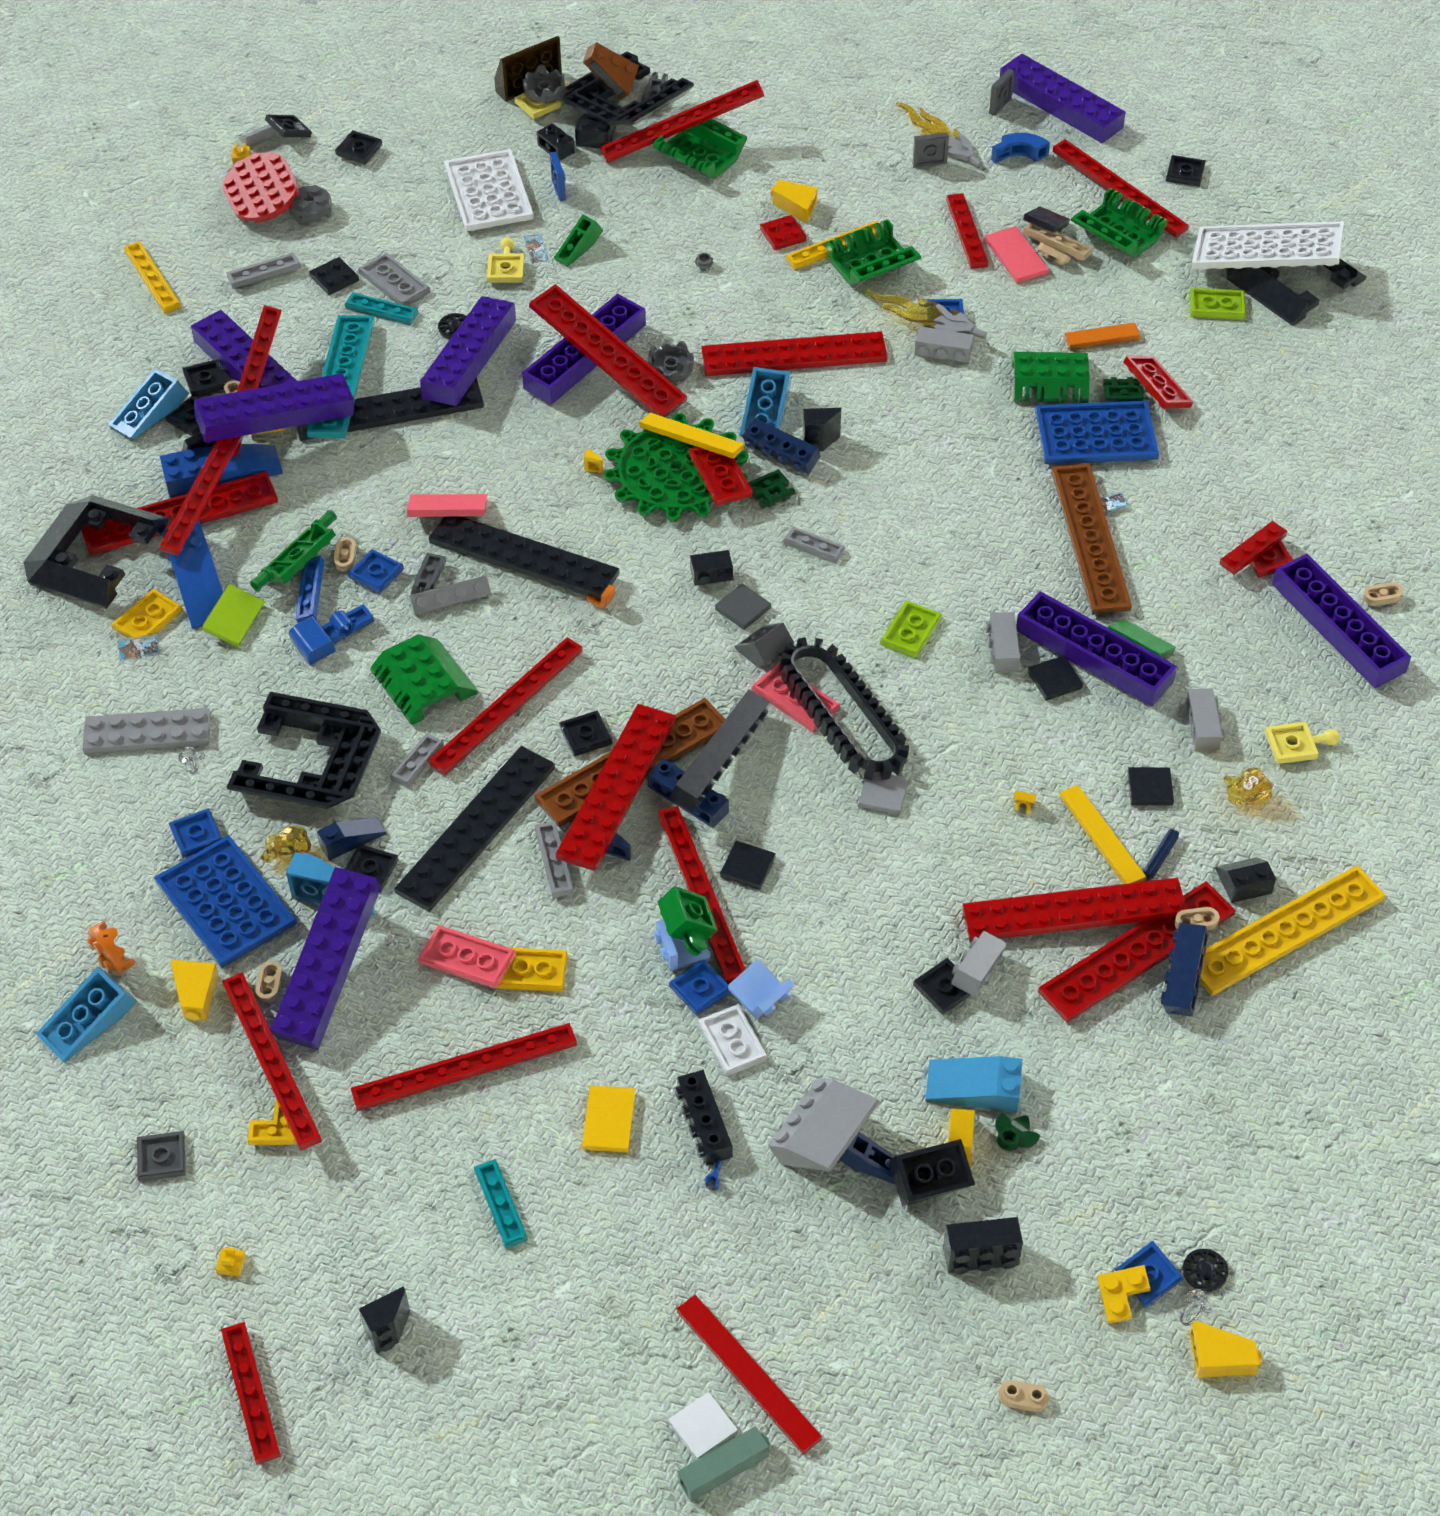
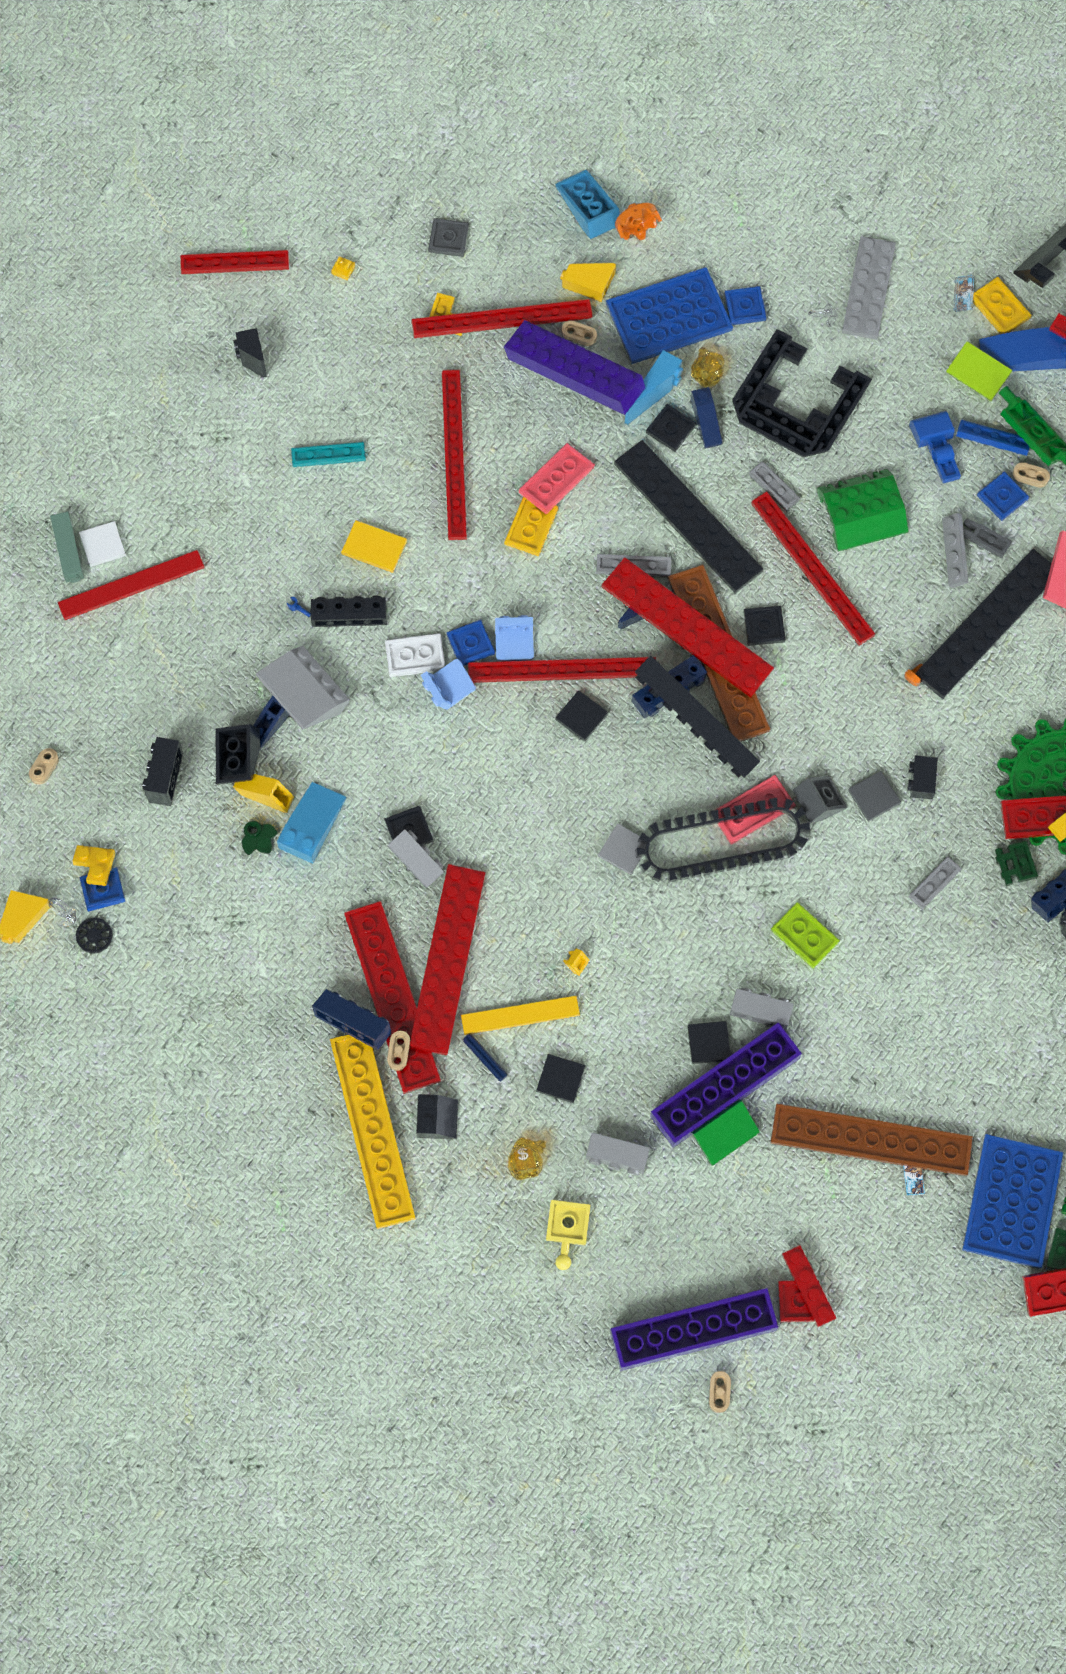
camera: 105 degrees right, 20 degrees up
green brick [657,886,718,956] -> none

